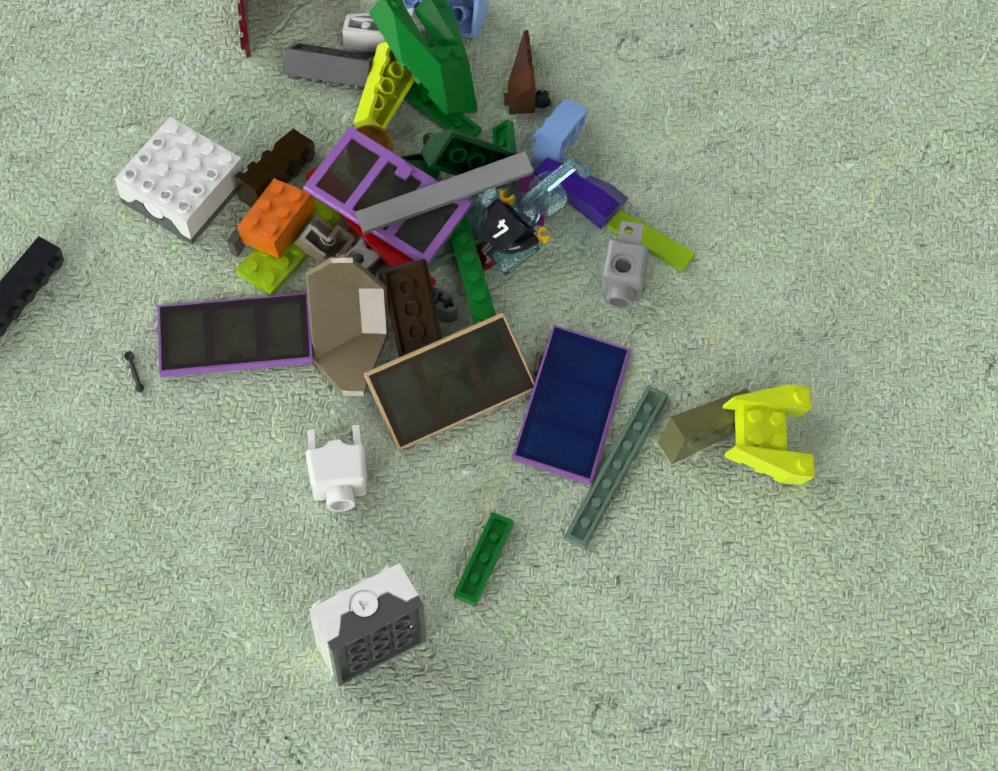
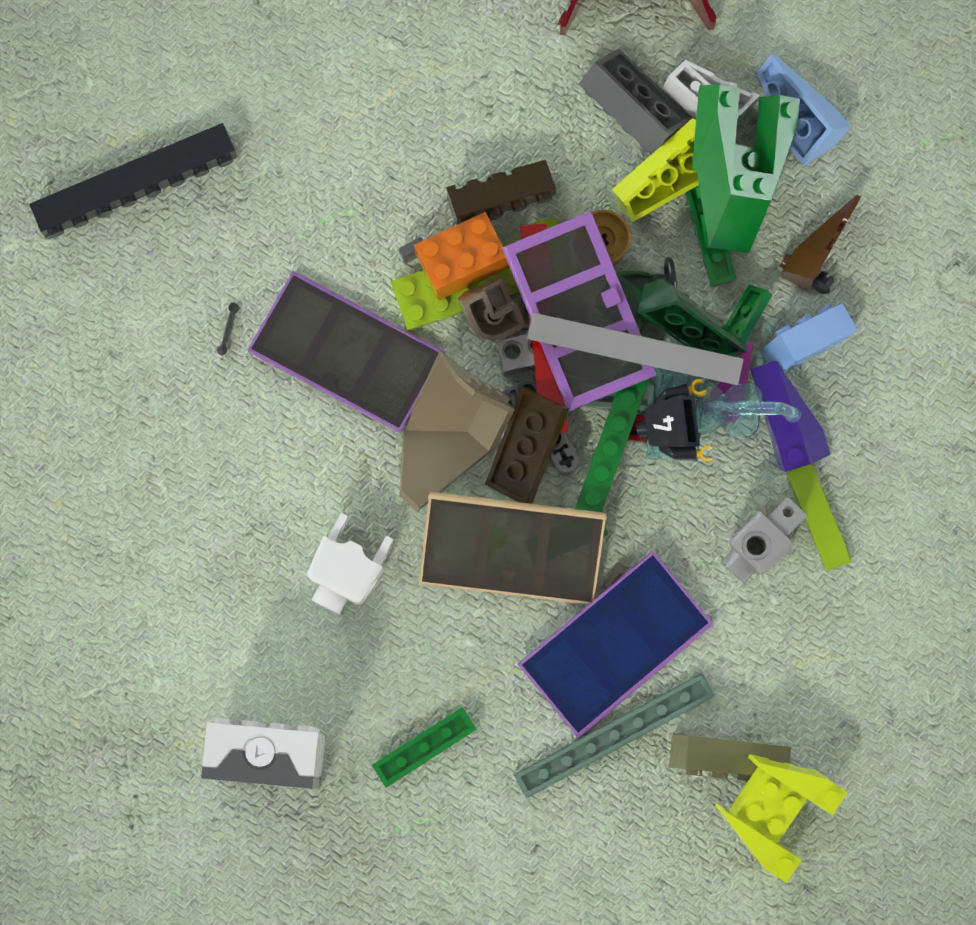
camera: 35 degrees right, 20 degrees up
white piece [115,117,244,244] -> none

